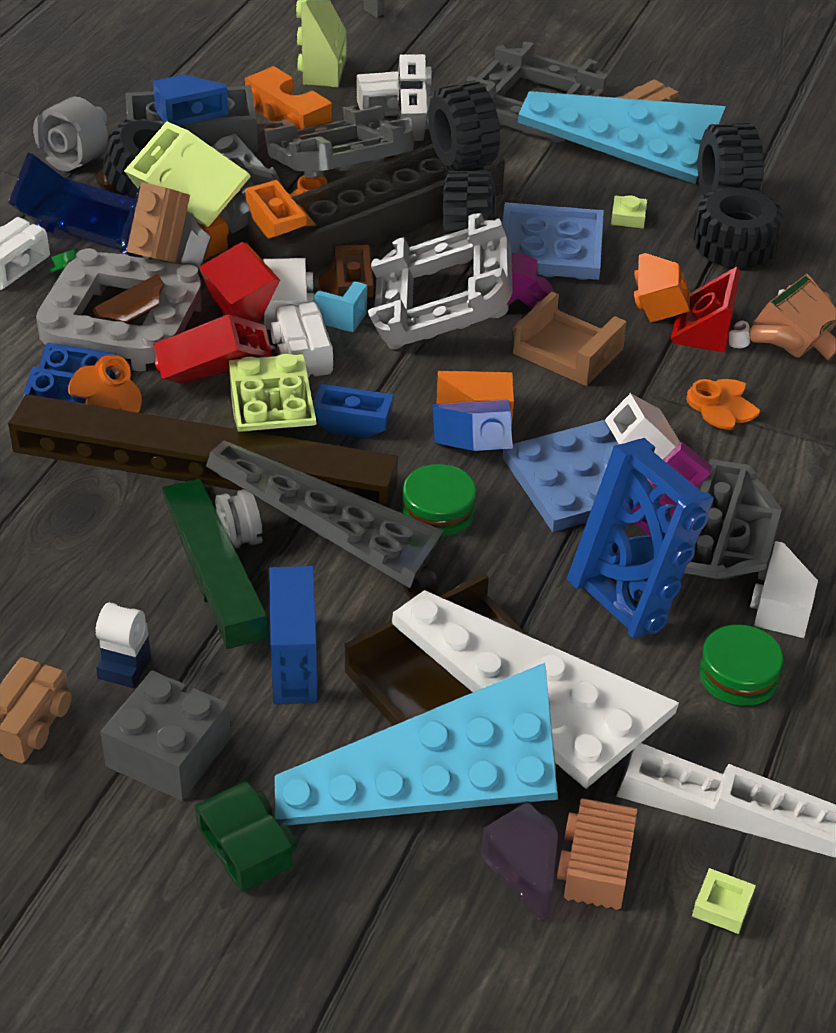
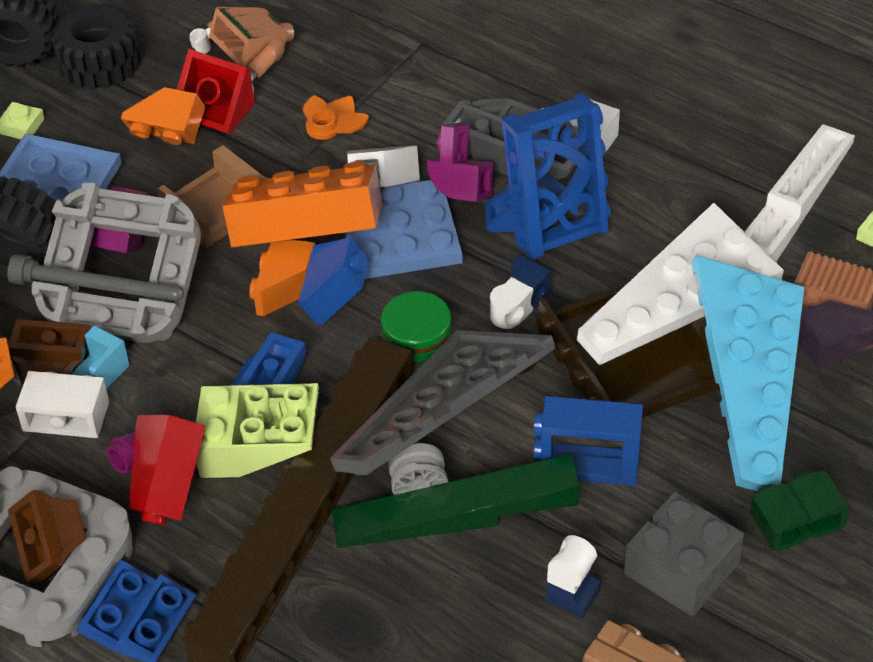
camera: 75 degrees left, 5 degrees up
orange plate [68,355,142,413] -> none
red slope [199,242,280,323] -> none
white brick [270,302,333,377] -> none
green head [699,624,784,706] -> none
none -> dark grey piece [7,254,184,301]
none -> orange brick [223,161,383,248]
none -> leg [490,255,550,329]

